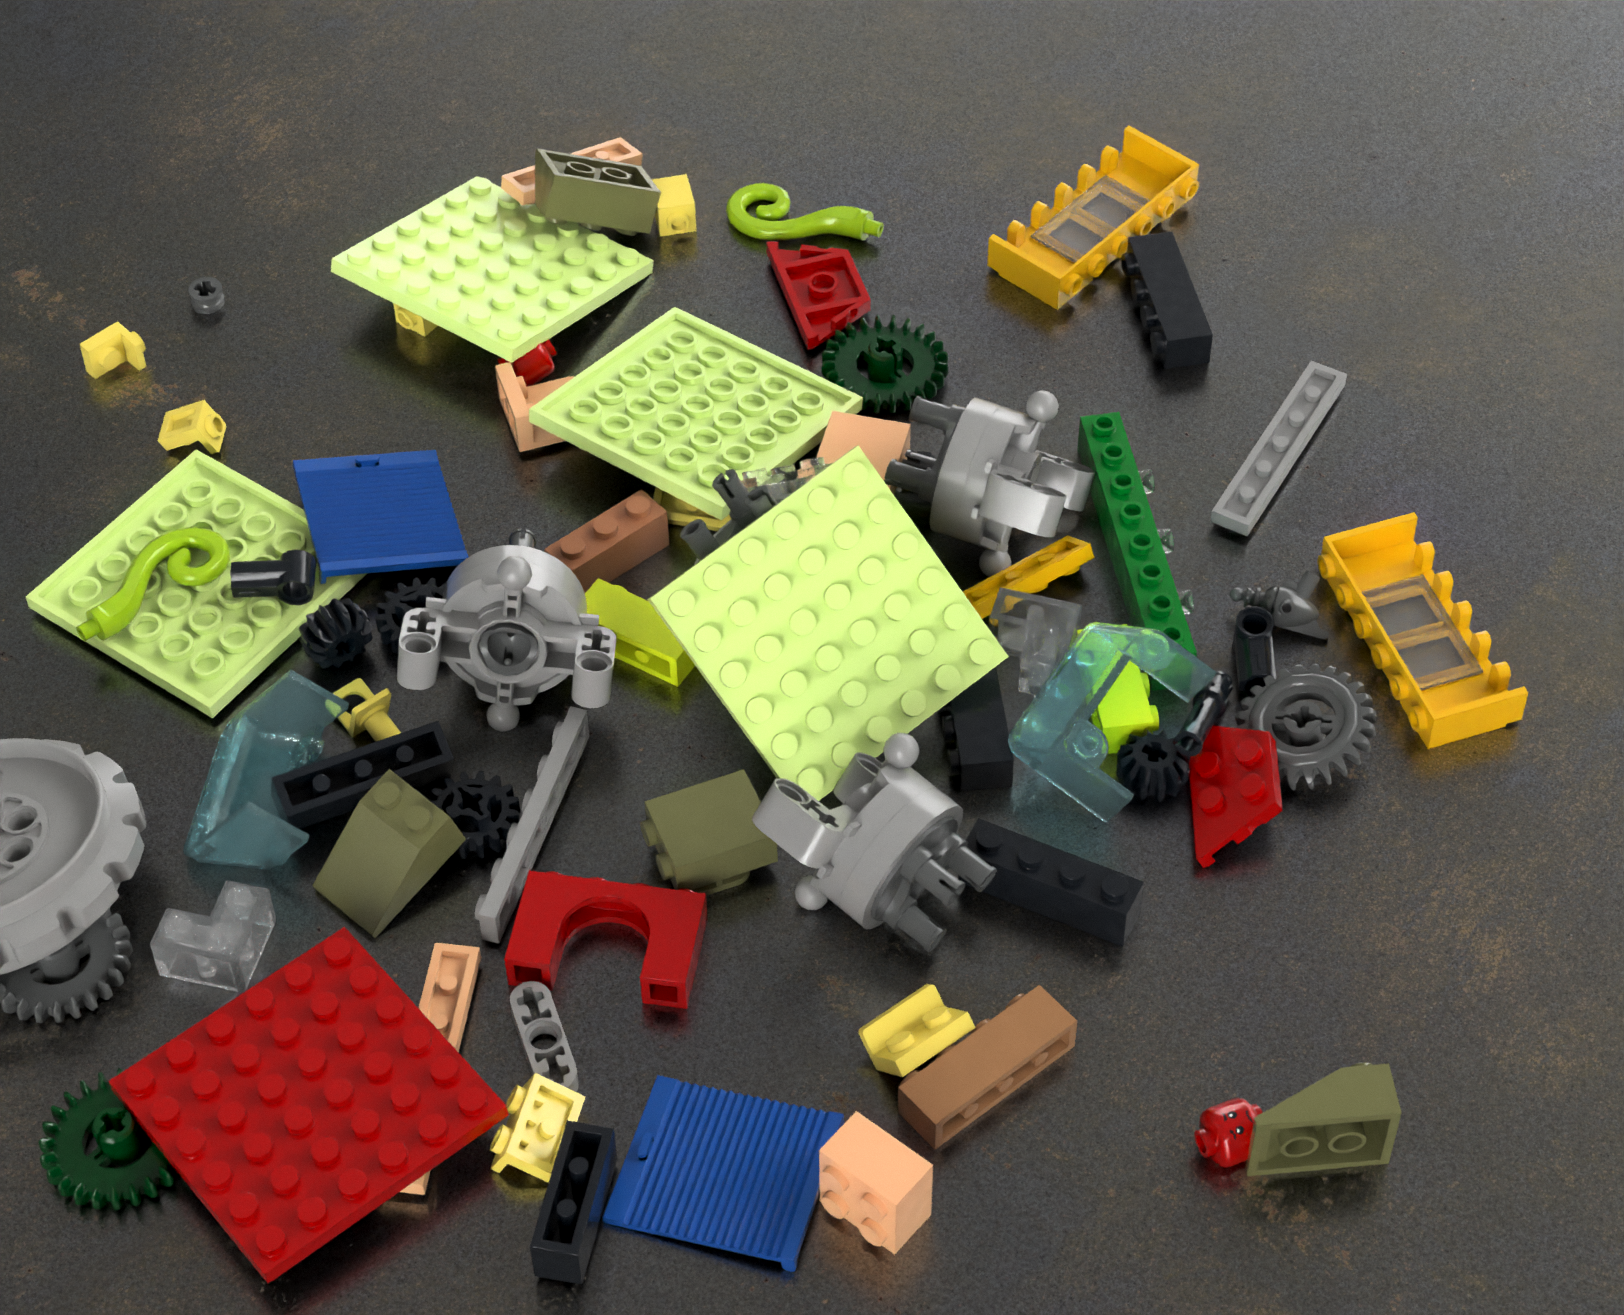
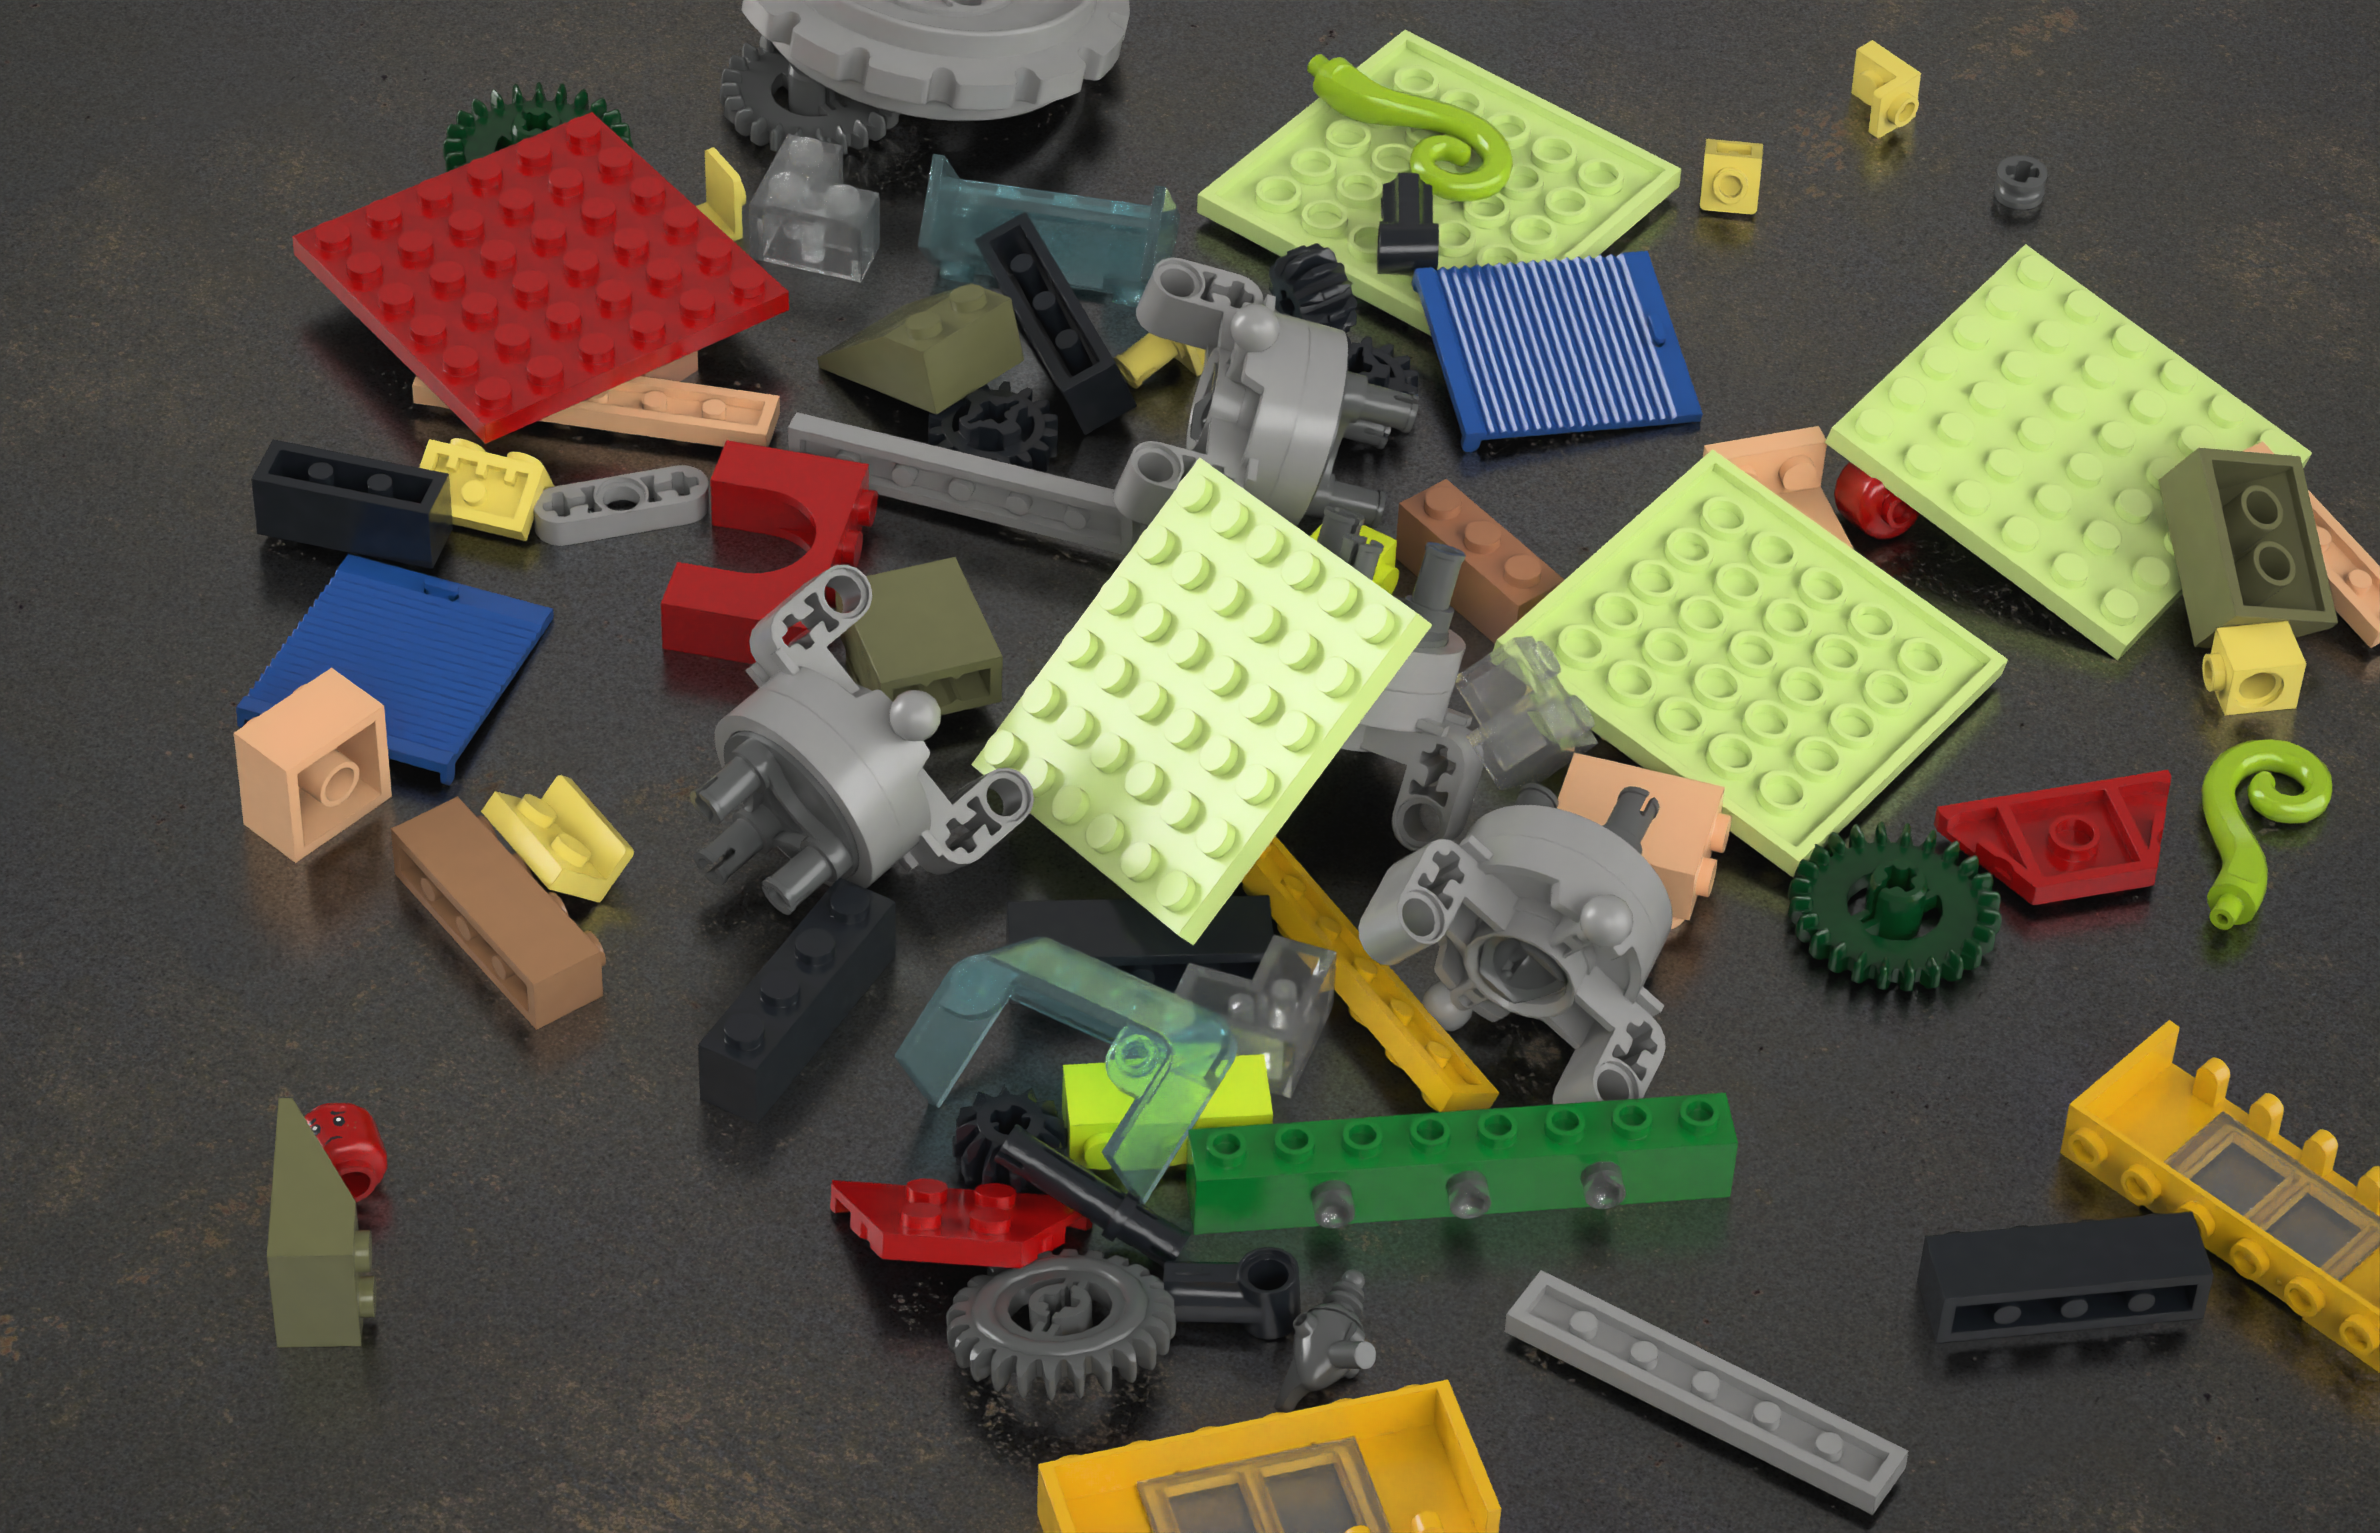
camera: 90 degrees right, 5 degrees down
none -> light yellow bracket [696,147,746,241]

